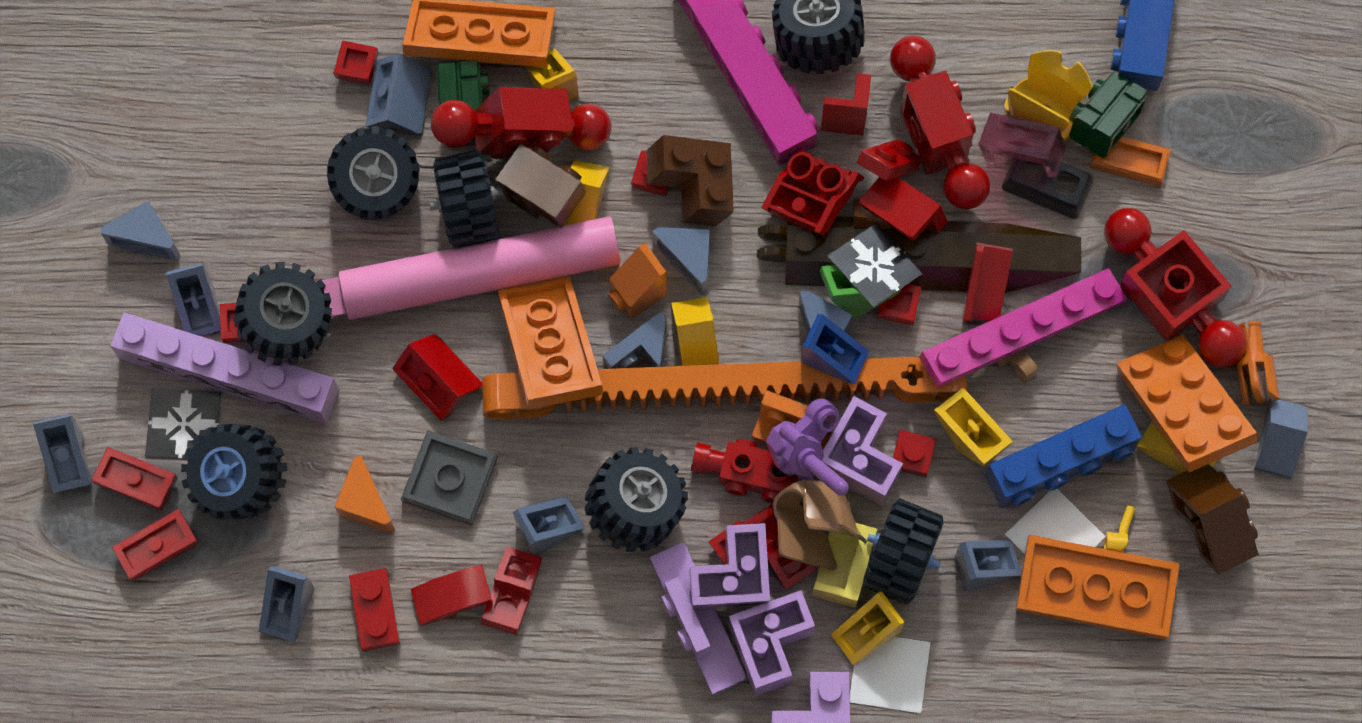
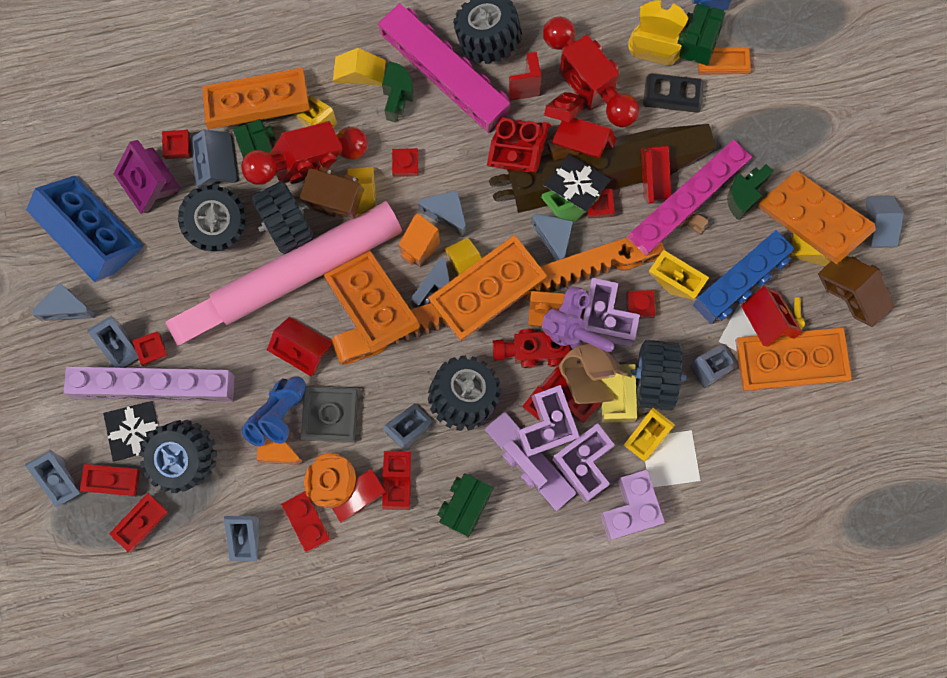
camera: 15 degrees left, 5 degrees up
black wheel [234,262,332,365] -> none
reddish brown brick [646,135,734,226] -> none
blue slope [801,314,869,384] -> none
clear pink panel [978,112,1066,178] -> none
red brick [1104,208,1247,368] -> none
orange arm [1236,321,1280,406] -> none
none -> blue slope [26,175,143,282]
none -> magenta bracket [113,140,180,214]
none -> blue piece [242,376,306,446]
none -> orange tile [304,453,356,508]
none -> yellow slope [333,48,386,86]
none -> dark green brick [382,61,414,123]
none -> orange plate [428,235,547,342]
none -> dark green brick [437,473,494,538]
none -> dark green brick [727,164,774,220]
none -> red panel [741,286,803,347]

